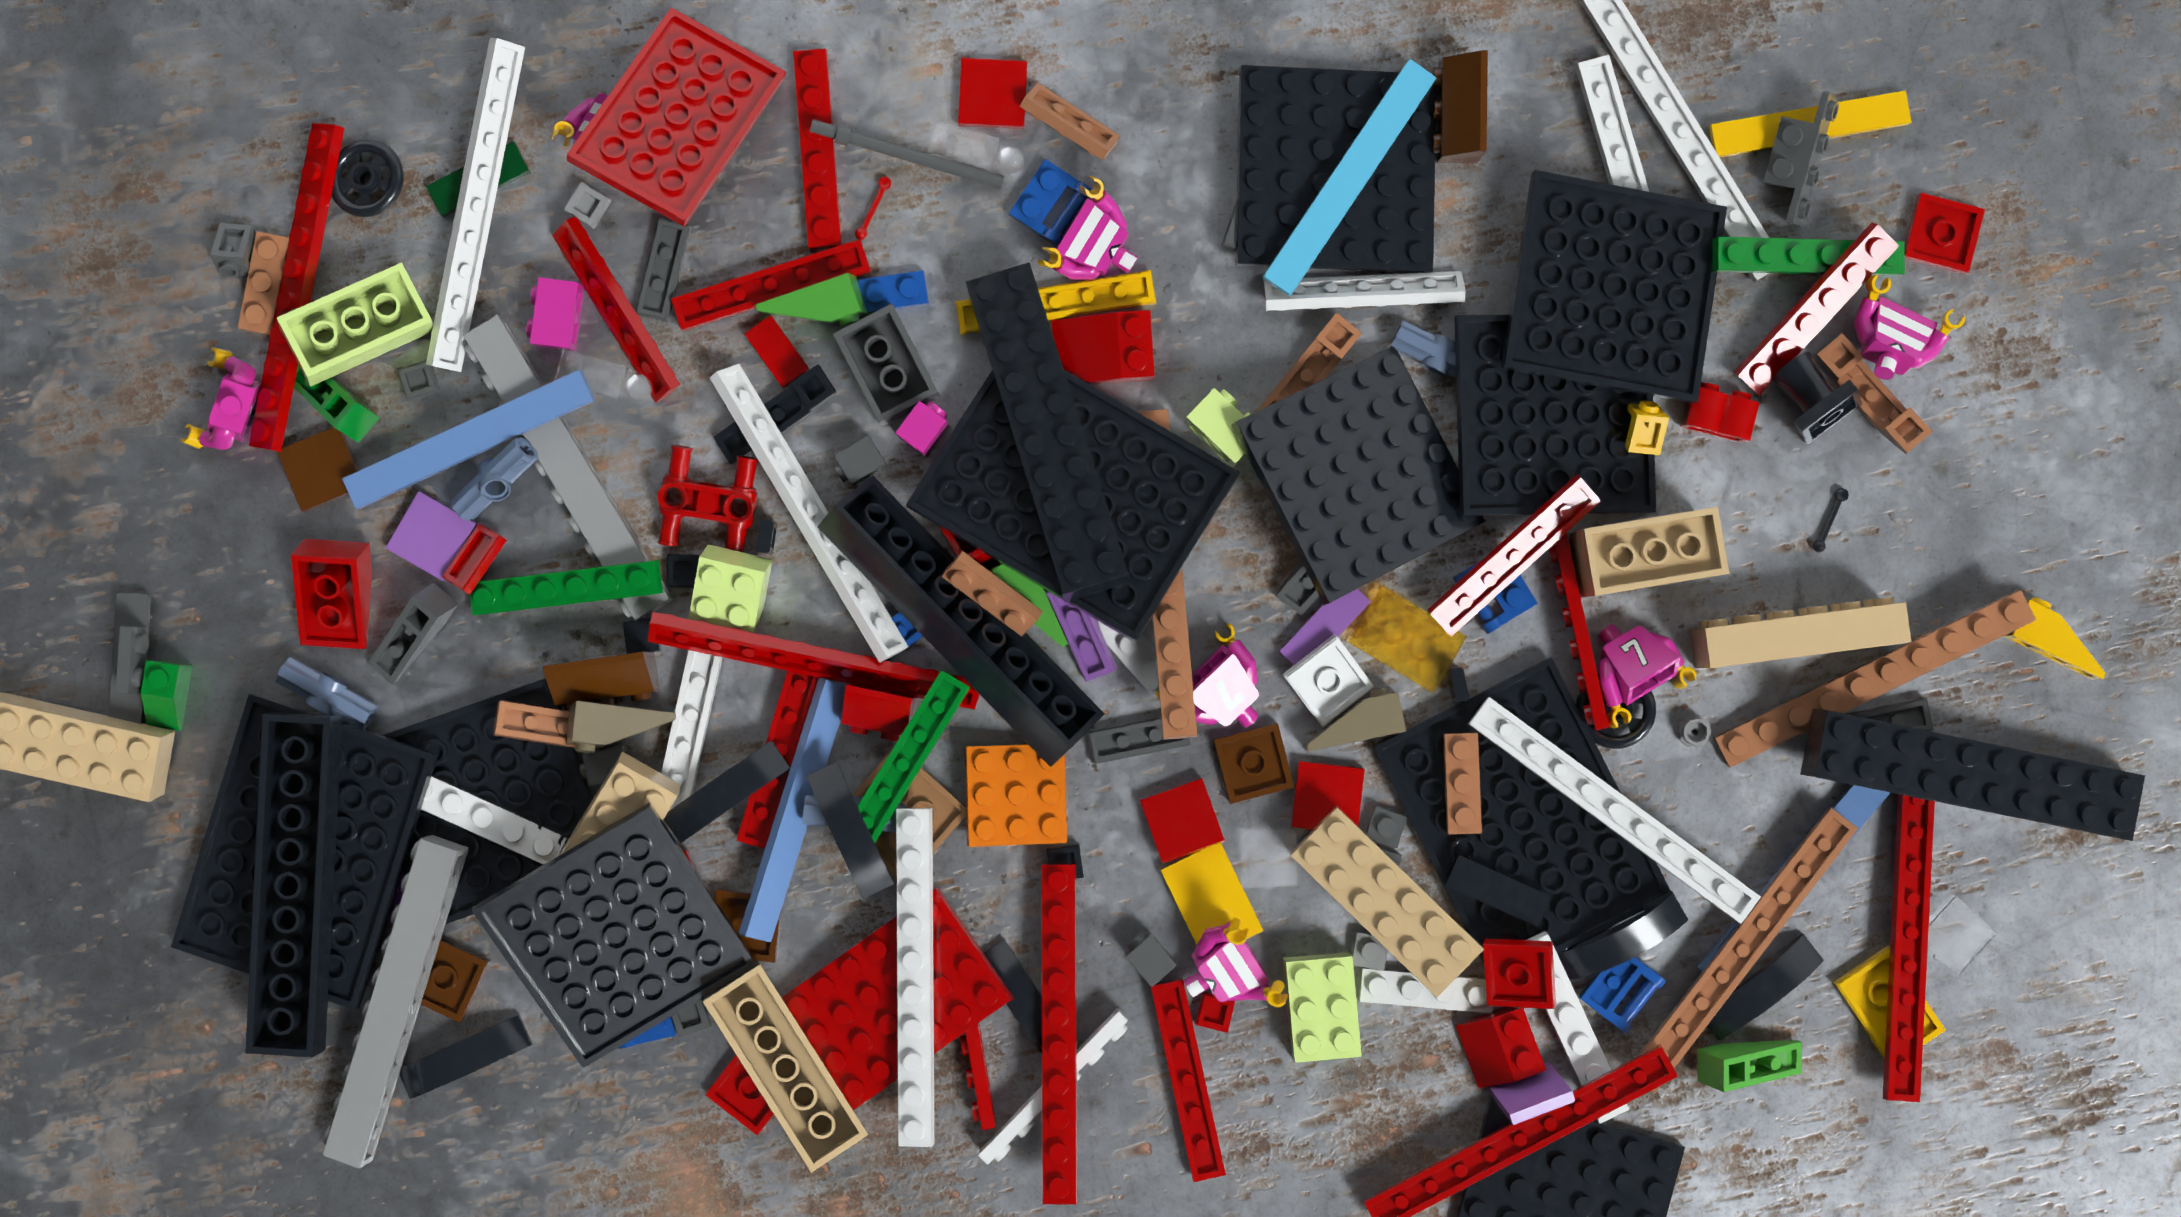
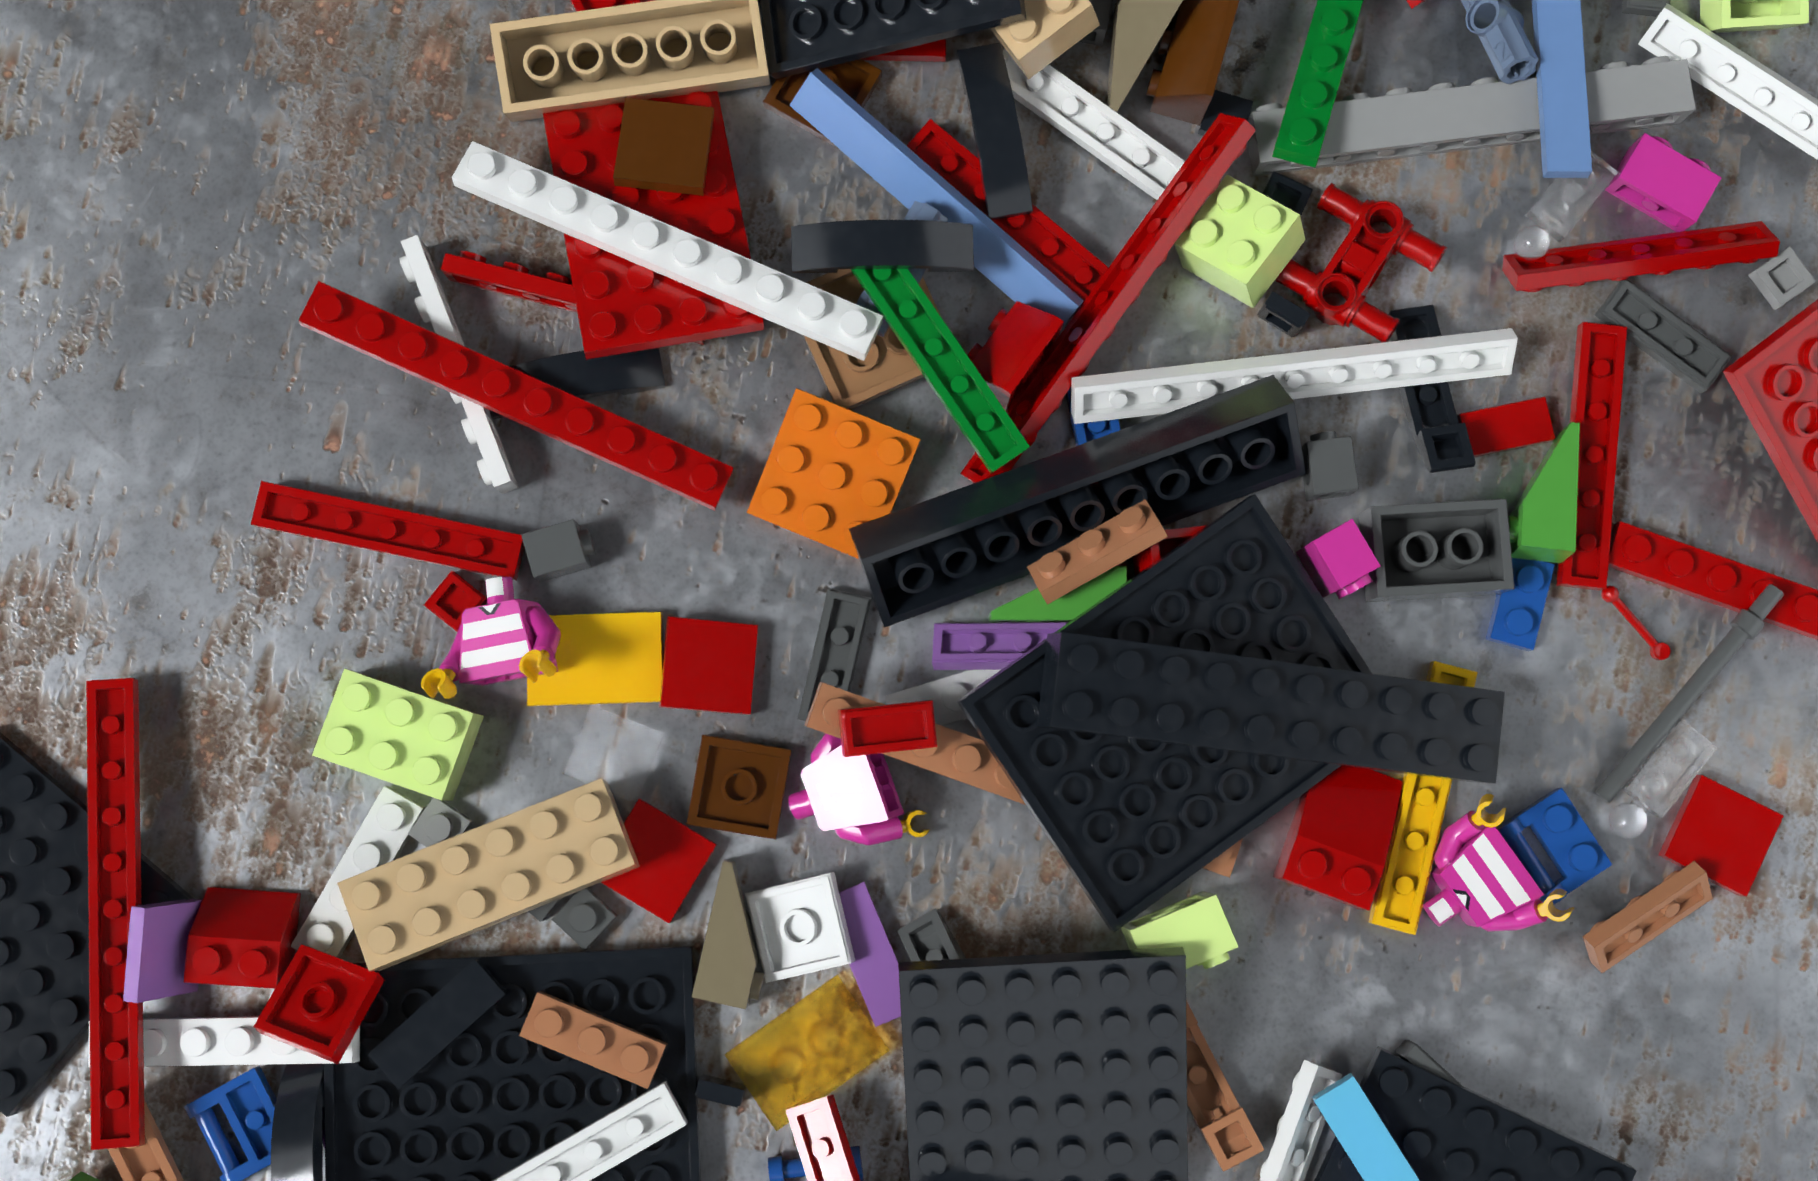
camera: 110 degrees right, 5 degrees down
black tile [1046,844,1084,879] -> none
none -> reddish brown tile [613,98,715,196]
none -> red tile [838,700,937,757]

